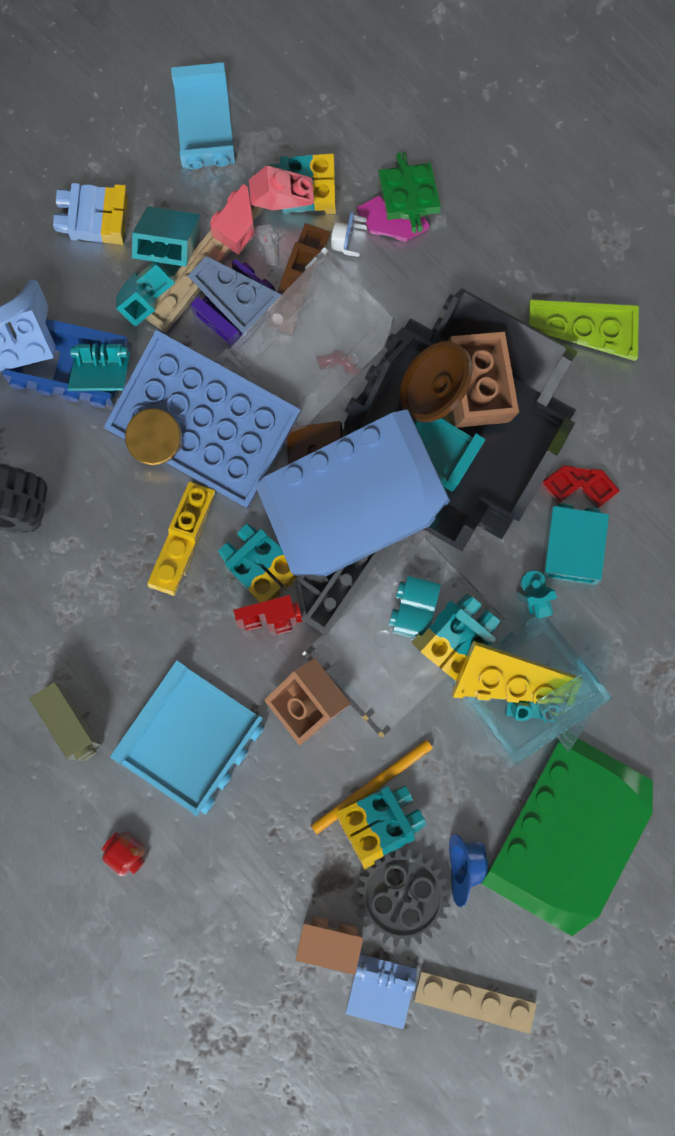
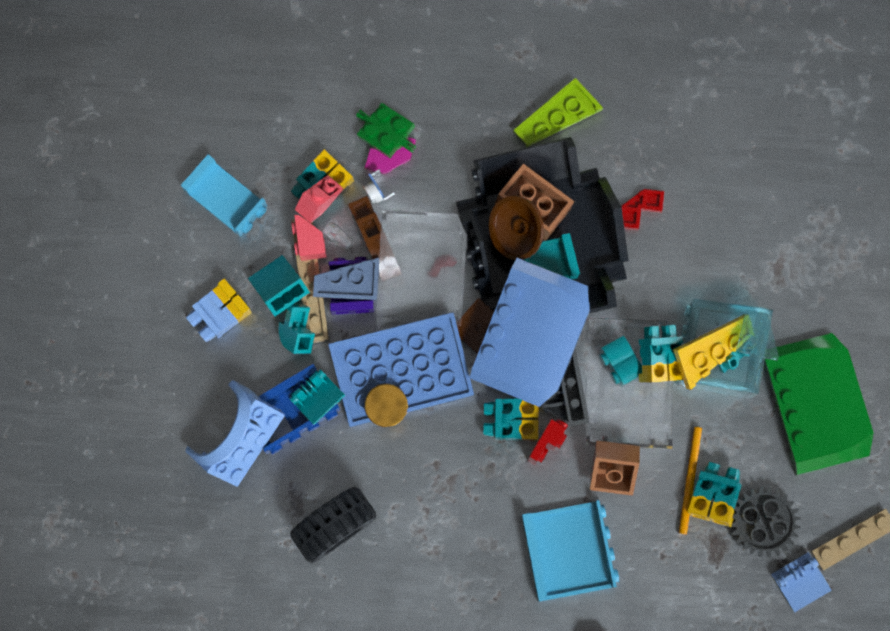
camera: 40 degrees left, 0 degrees up
olive brick [29,682,101,762] -> none
yellow slope [147,482,215,596] -> none
nougat brick [295,916,363,975] -> none
blue piece [449,834,488,908] -> none
teal hips [516,570,557,619] -> none
teal brick [541,504,609,585] -> none

